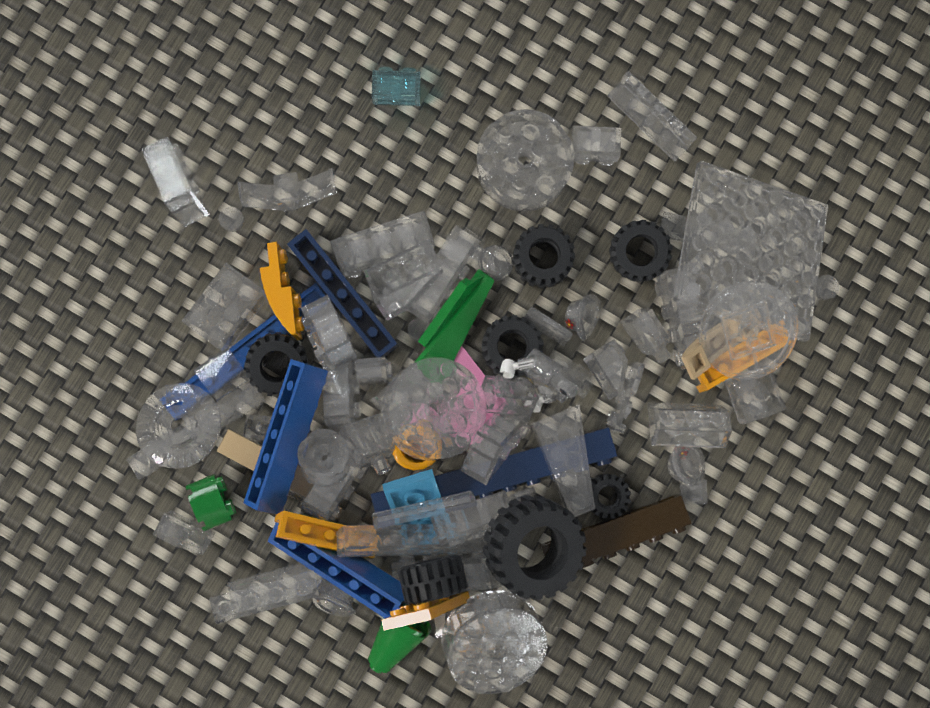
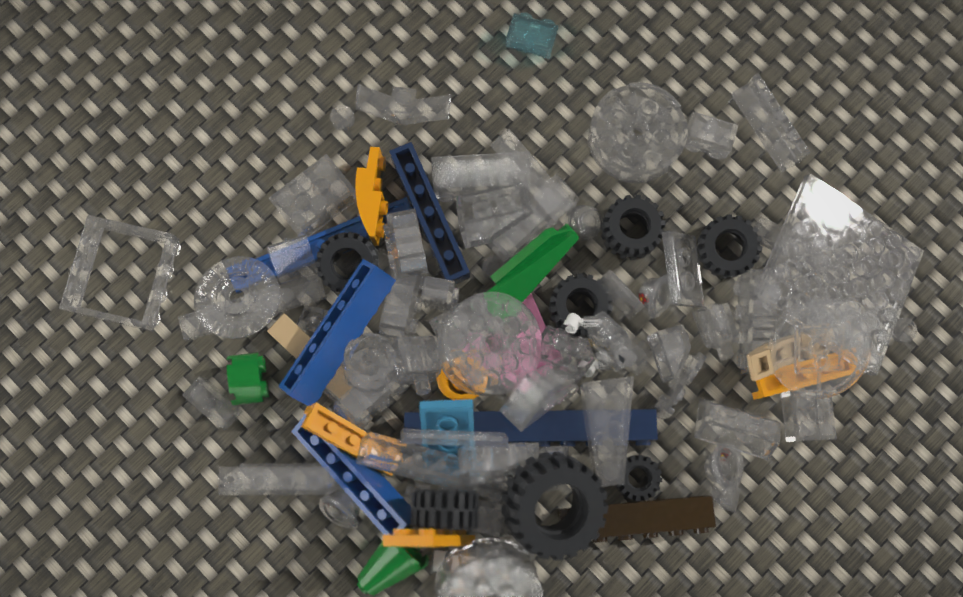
camera: 15 degrees right, 5 degrees down
clear wedge [141,136,210,227] -> none
none -> clear window [59,215,180,332]
none -> clear plate [490,129,574,222]
none -> clear tile [662,230,705,308]

